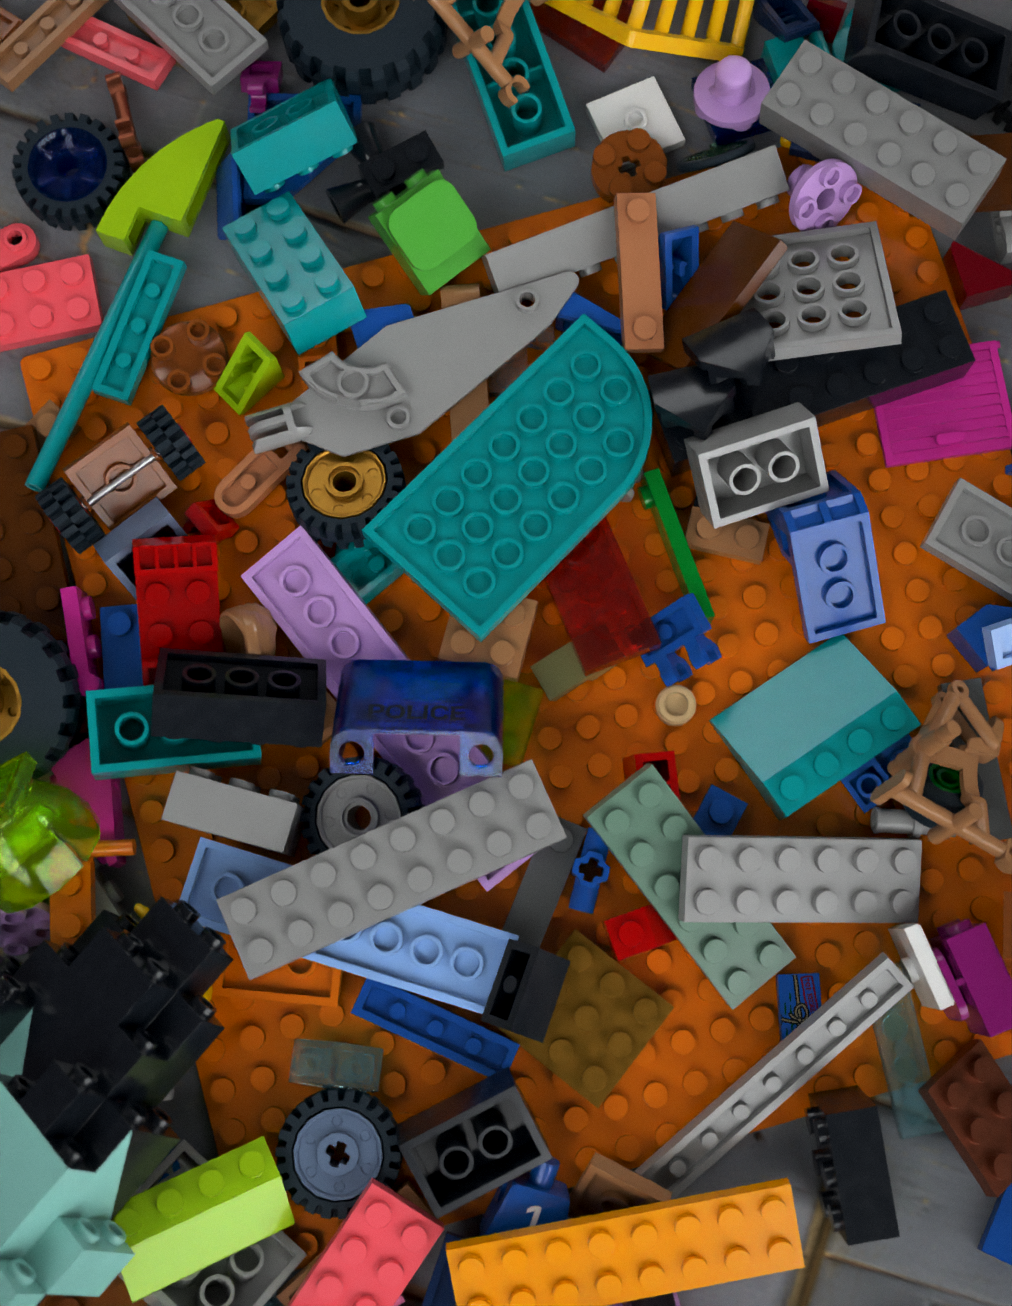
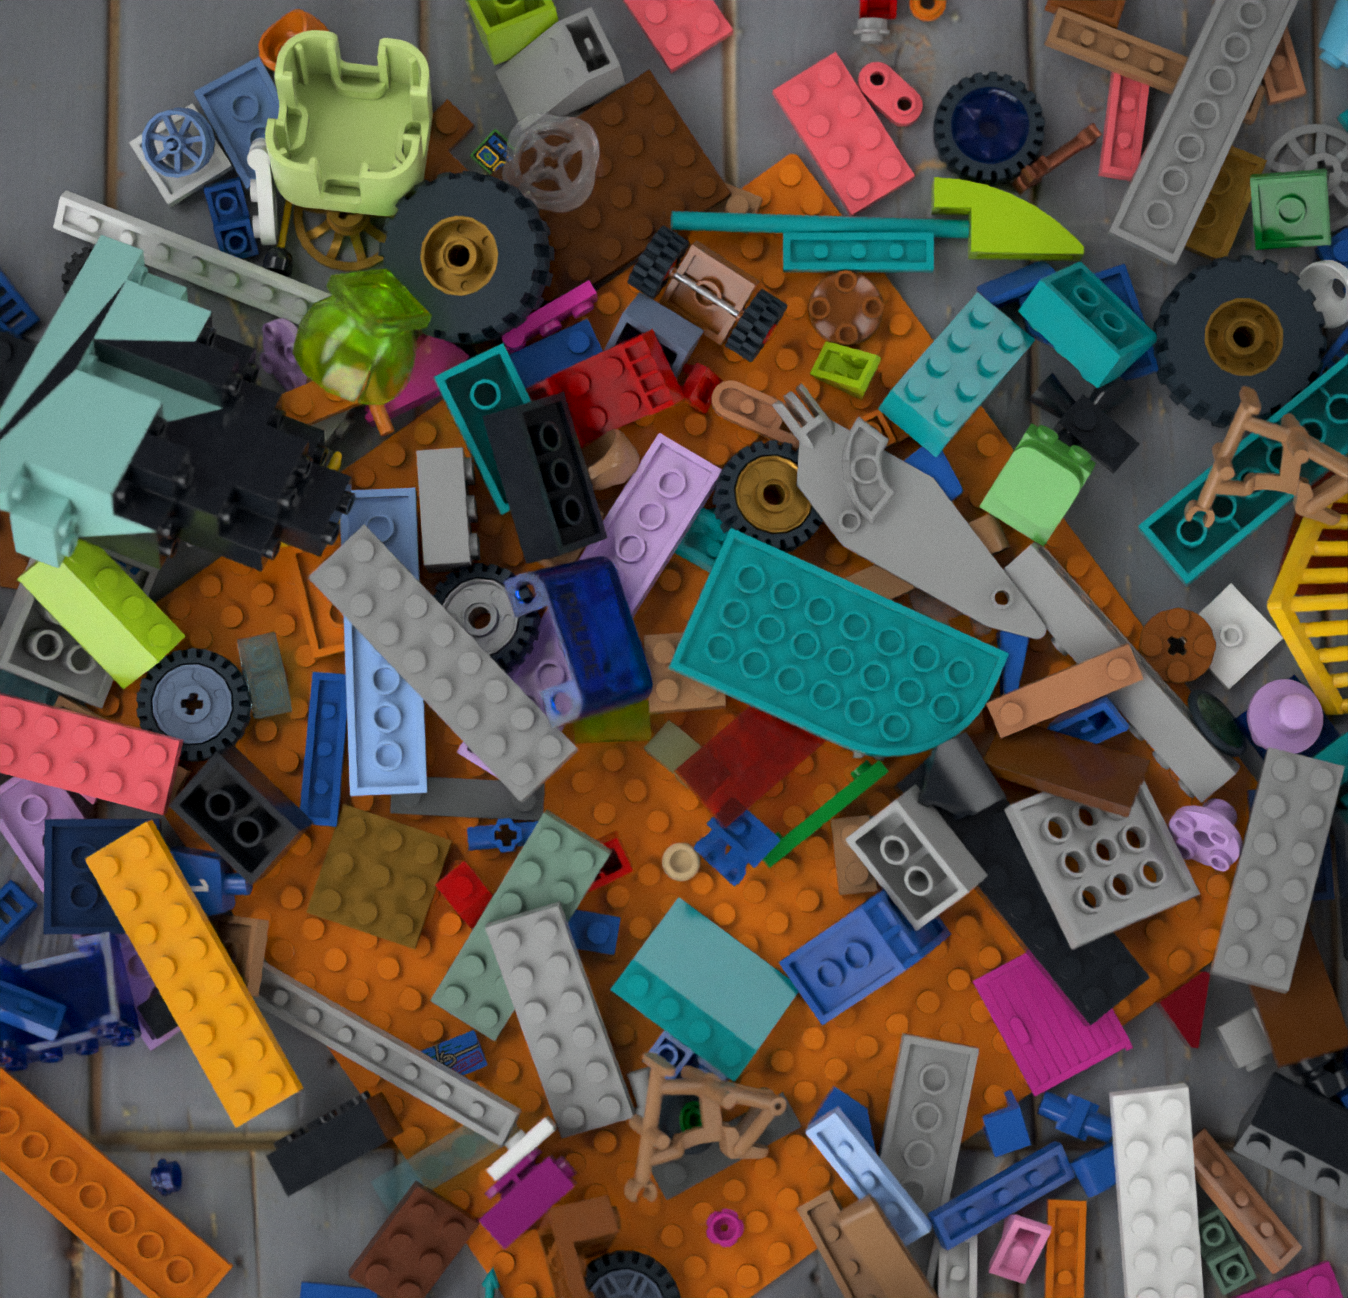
camera: 65 degrees right, 5 degrees up
magenta plate [240,61,283,113] -> none
black brick [481,939,570,1043] -> none
black slope [682,307,776,386] -> none

